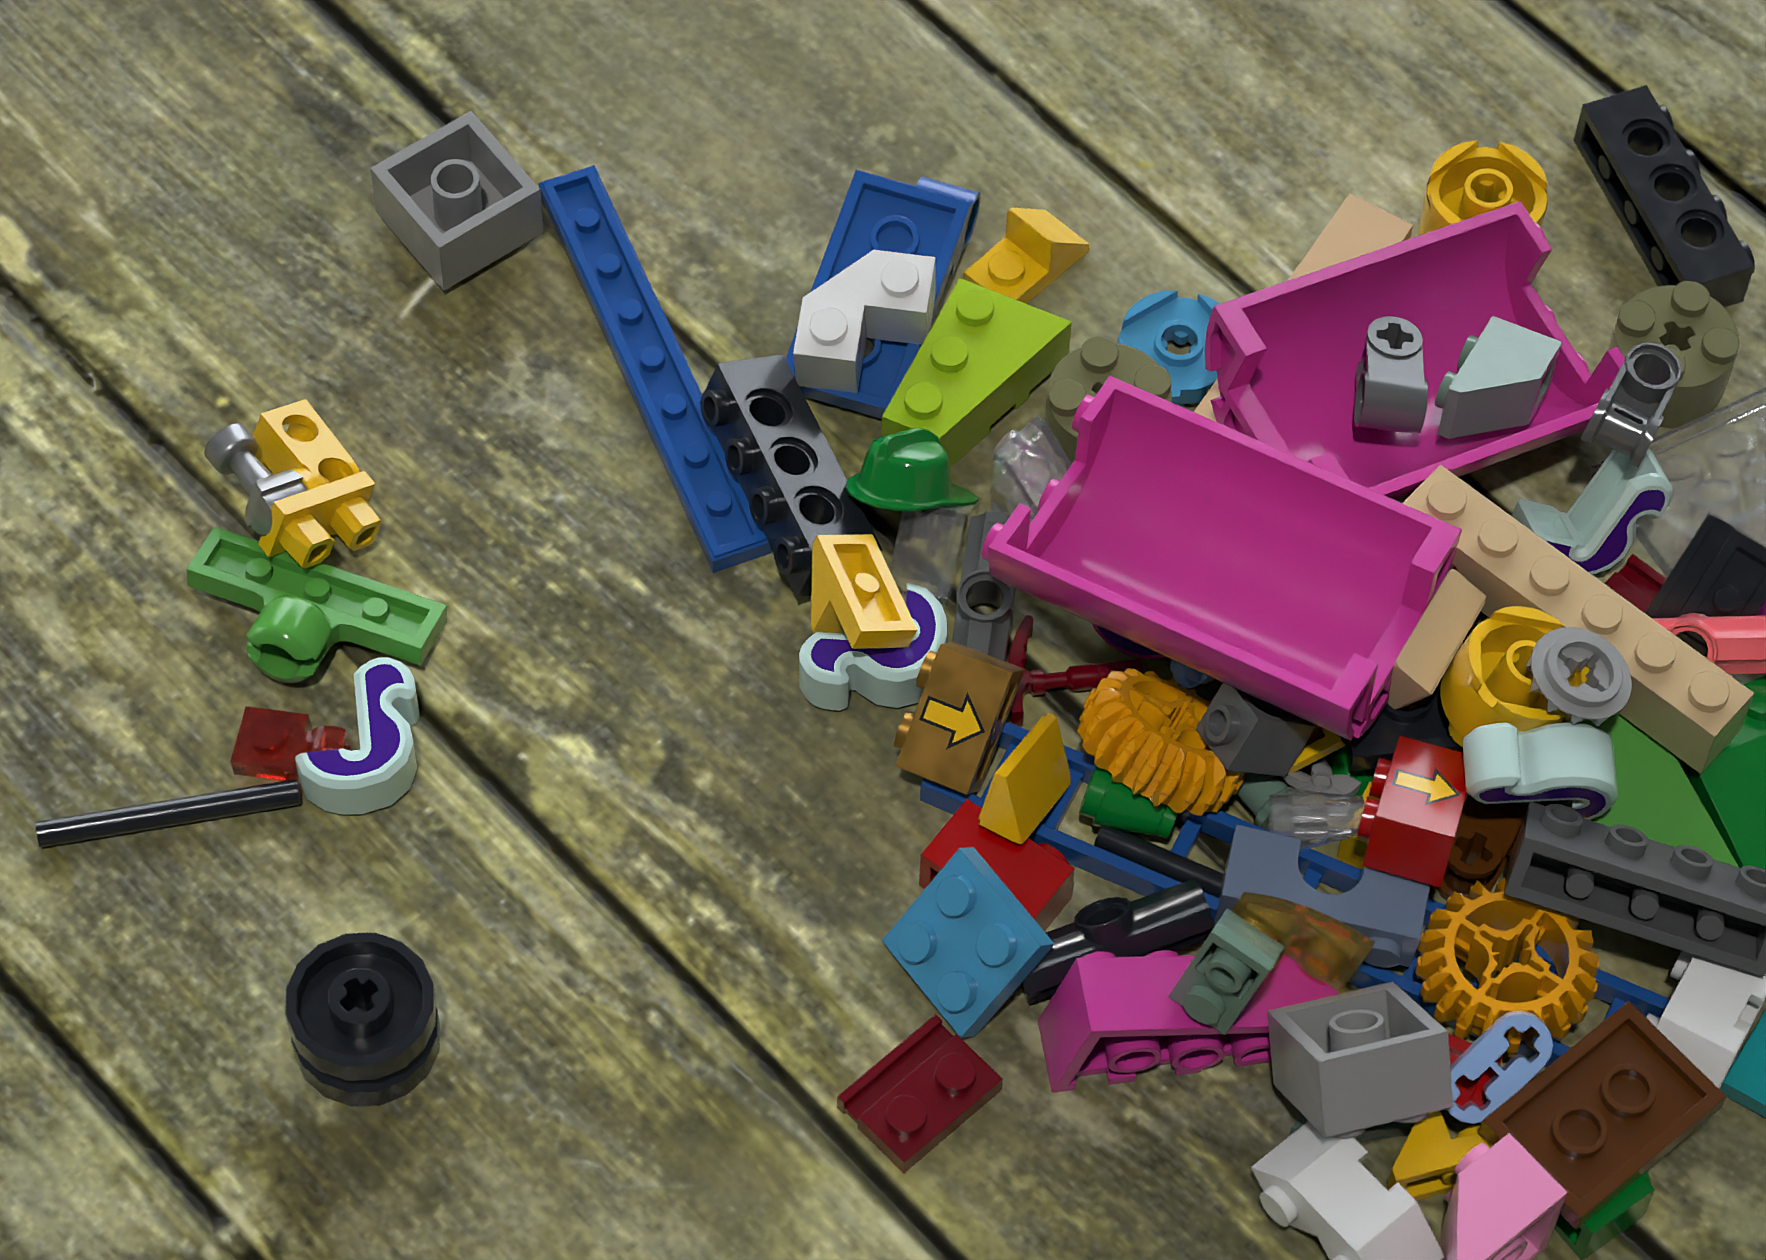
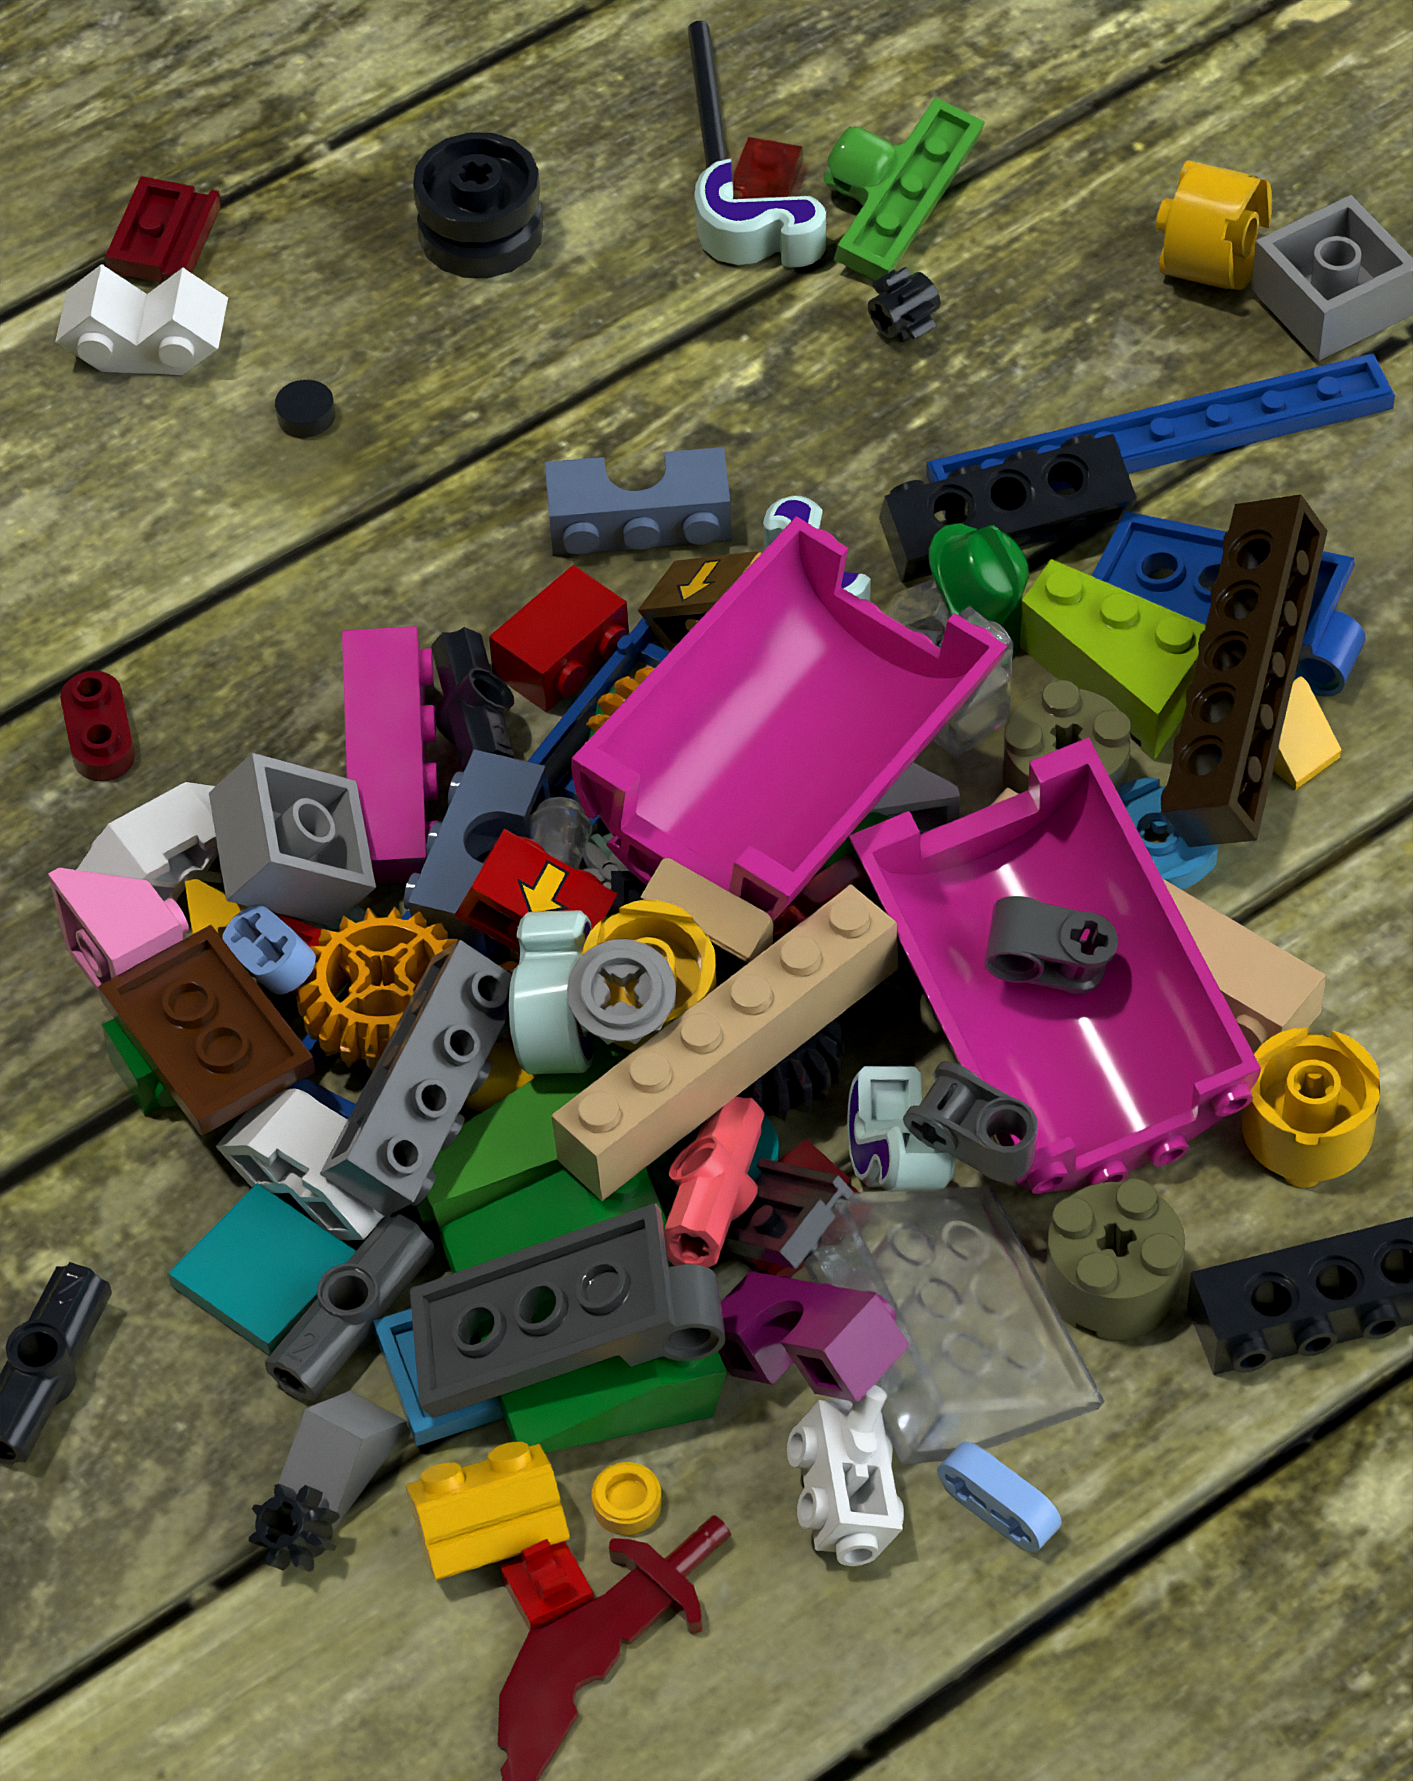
camera: 100 degrees right, 5 degrees down
yellow hips [204,399,382,569] -> none
white brick [793,250,936,393] -> none
yellow slope [811,534,917,649] -> none
dark red plate [837,1014,1003,1174] -> none
dark azure plate [882,847,1055,1038] -> none
yellow slope [978,713,1071,844] -> none
sand green slope [1168,909,1284,1035] -> none
clear yellow slope [1231,892,1375,992] -> none
sand green slope [1435,316,1562,439] -> none
none -> black tile [275,379,335,437]
none -> sand blue arch [545,447,732,556]
none -> black gear [868,267,940,342]
none -> yellow brick [1156,160,1272,290]
none -> dark brown brick [1161,494,1328,847]

